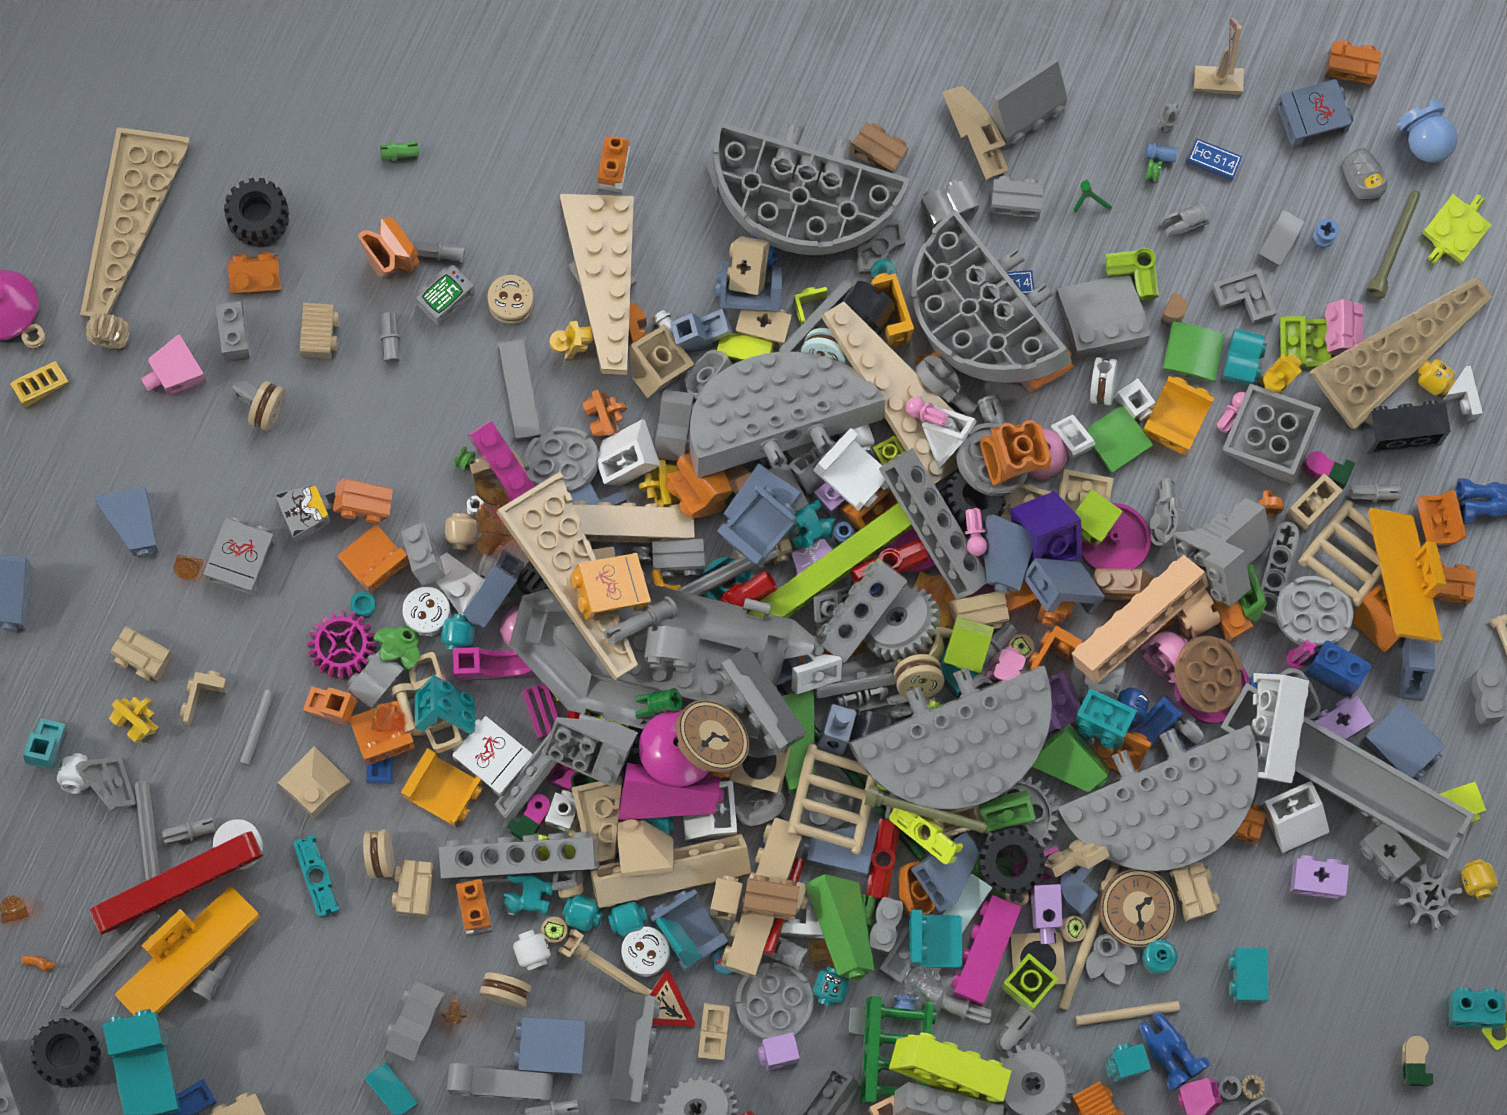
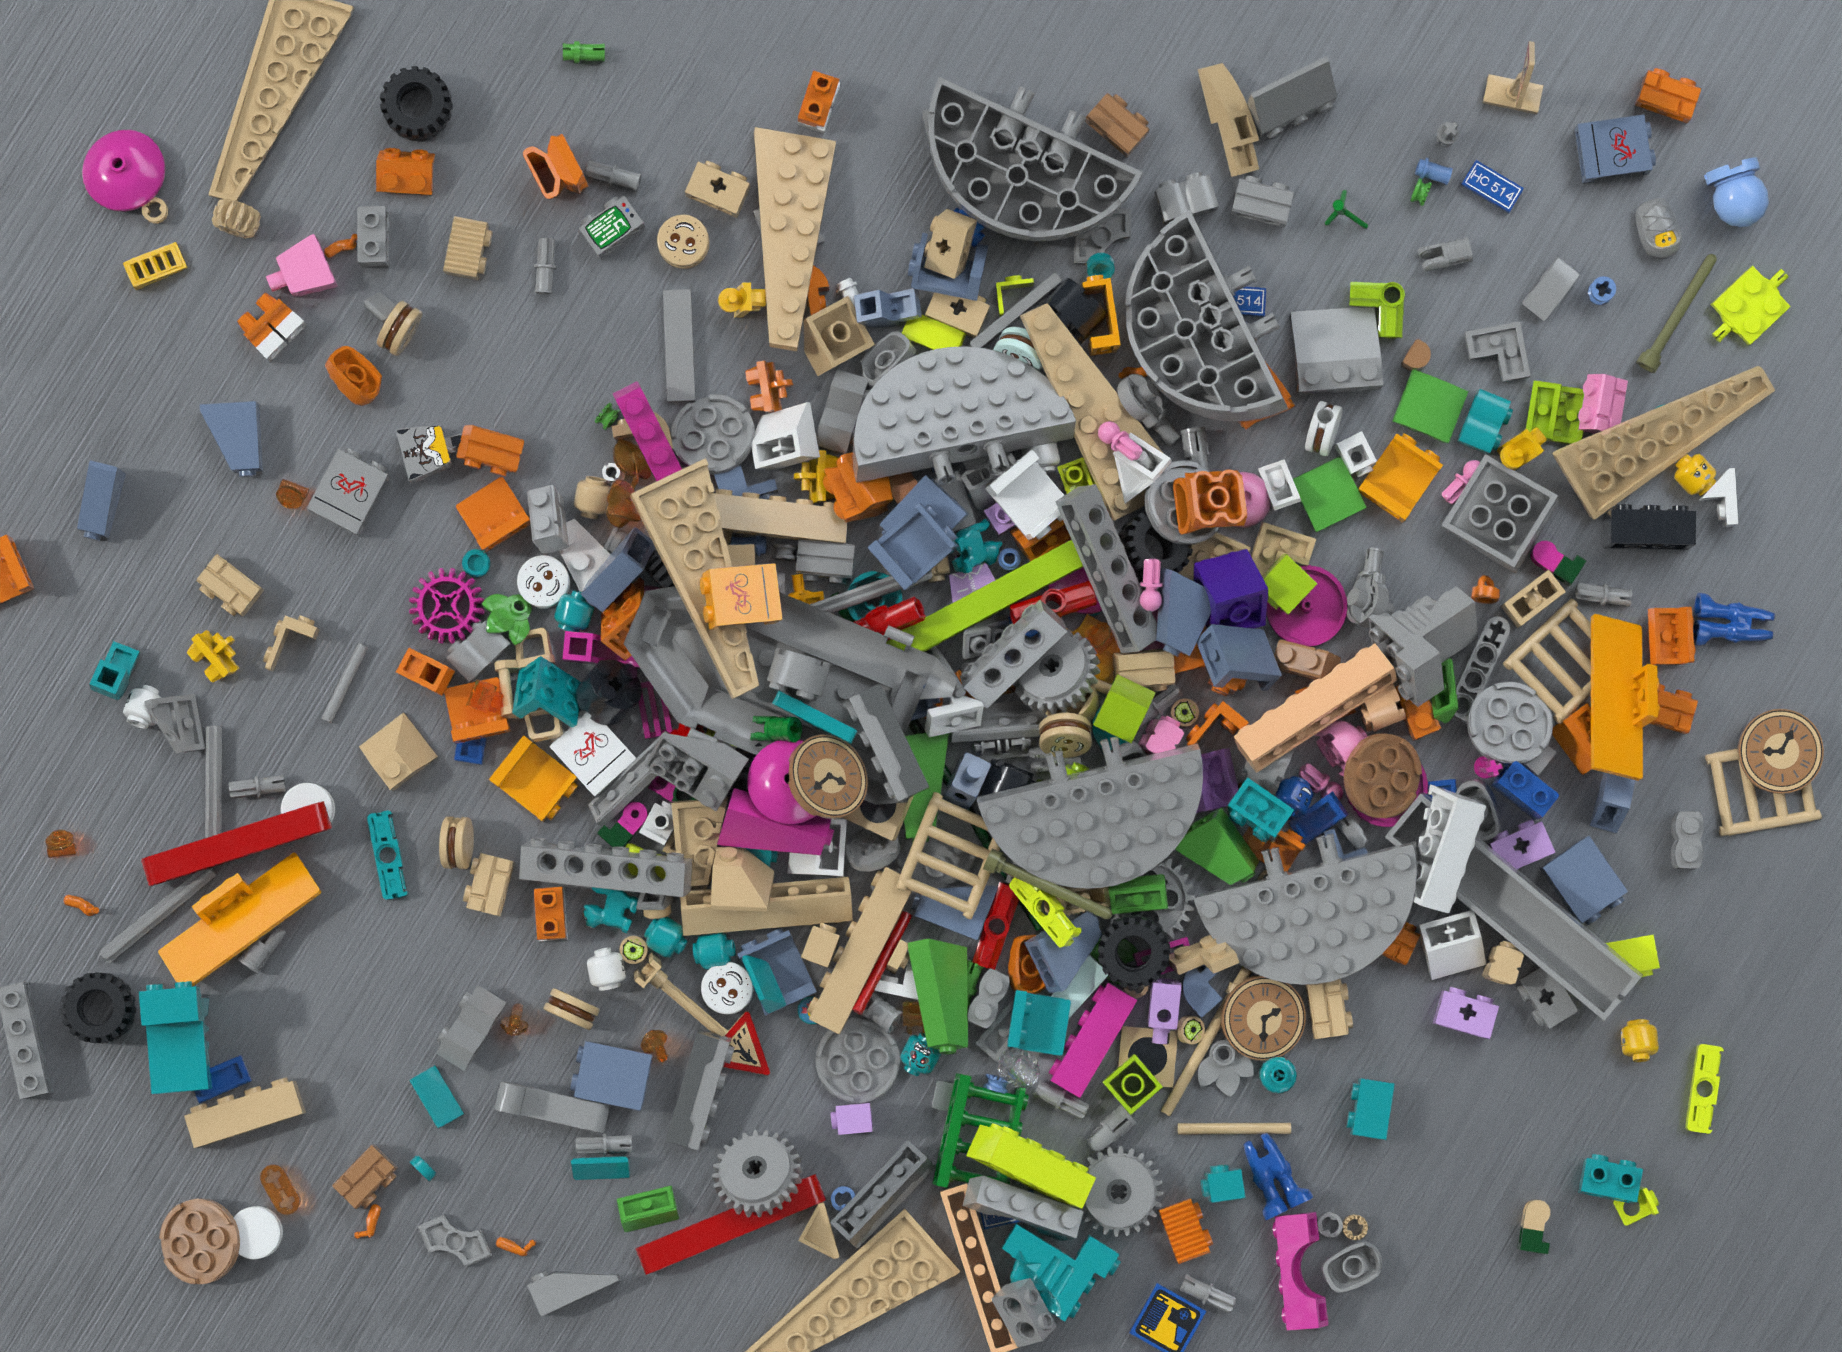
camera: 15 degrees right, 10 degrees up
light grey pin [604,596,678,645] -> none
tan slope [698,1003,730,1060] -> none
medium nougat brick [743,875,800,921] -> none
light grey gear [1396,864,1462,930] -> none
none -> hips [237,293,307,362]
none -> orange piece [324,234,357,258]
none -> orange piece [325,346,382,406]
none -> black brick [576,660,642,725]
none -> orange bracket [601,577,644,661]
none -> clear orange plate [640,1030,668,1062]
none -> tan brick [685,161,750,218]
none -> teal piece [772,690,858,744]
none -> bright pink axle [1299,763,1343,801]
none -> tan brick [1482,941,1524,985]

